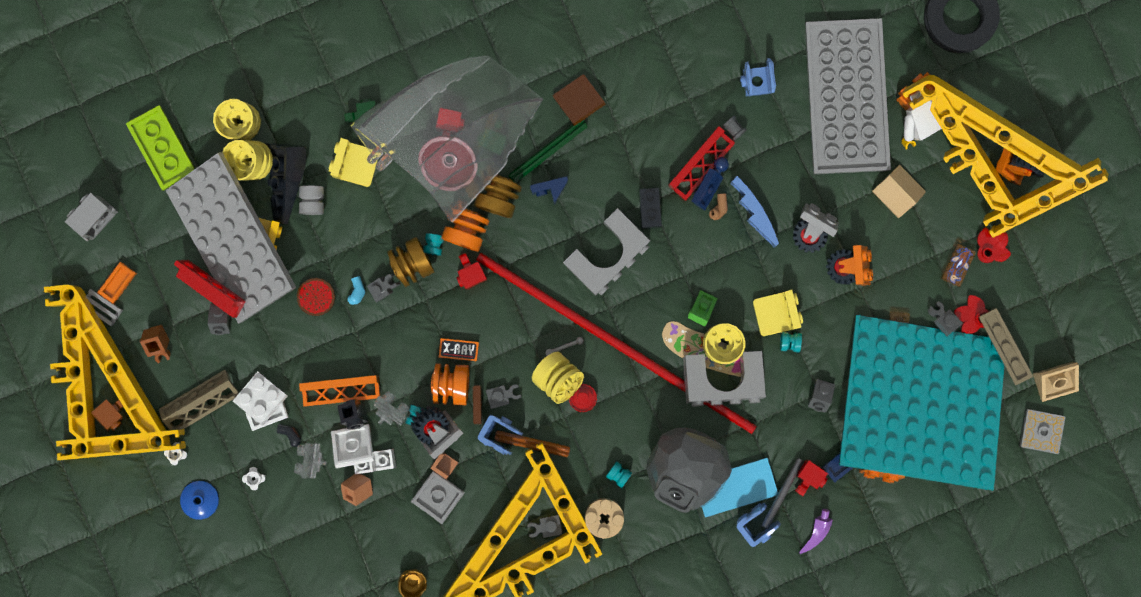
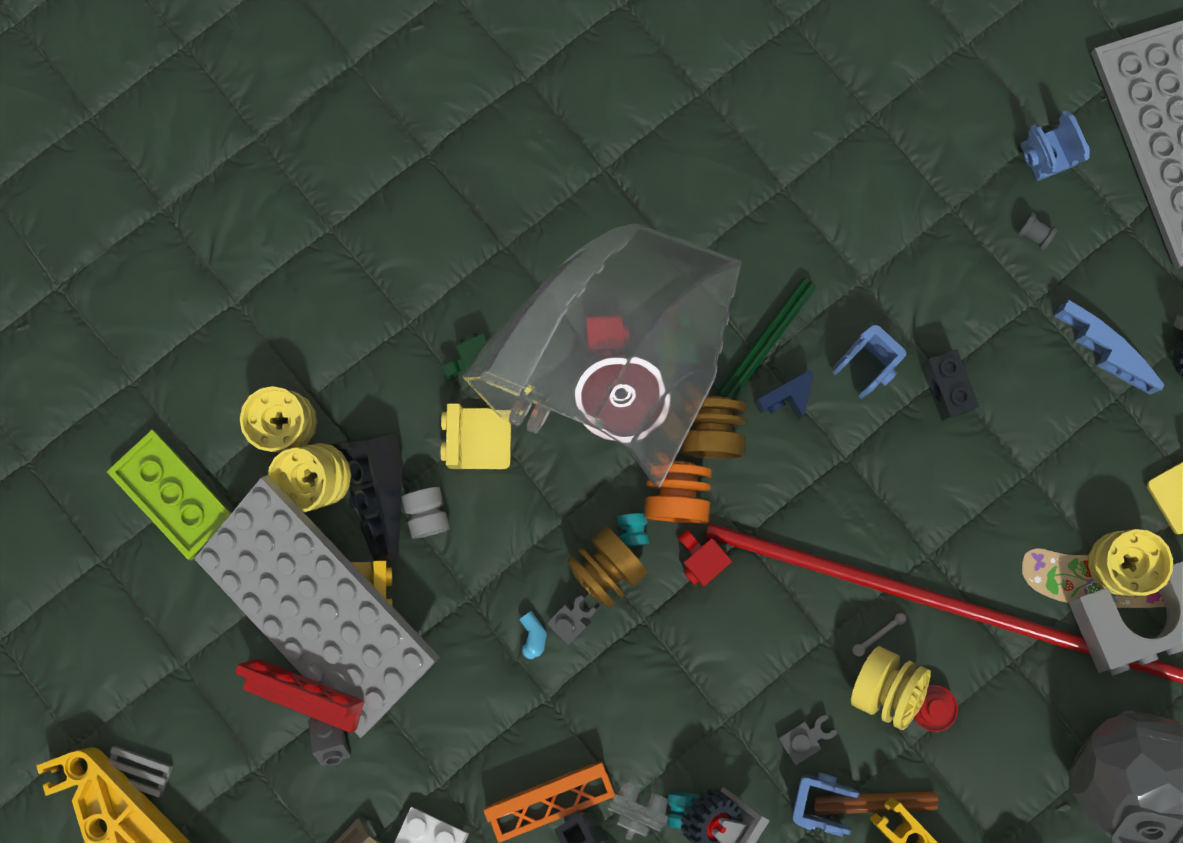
camera: 15 degrees left, 5 degrees down
light grey brick [65,193,118,241] -> none
orange tile [97,262,137,304] -> none
dark orange brick [140,325,171,363] -> none
tile [297,278,336,316] -> none
orange wheel [431,364,469,405] -> none
tile [439,338,479,361] -> none
reddish brown tile [473,386,482,424] -> none
reddish brown tile [552,74,606,126] -> none
light grey arch [563,208,650,296] -> none
teal wheel [606,461,632,488] -> none
red fence [668,126,735,201] -> none
bright green slope [688,290,718,326] -> none
dark blue plate [691,157,729,211] -> none
medium nougat arm [709,194,728,220] -> none
none -> medium blue piece [832,325,906,399]

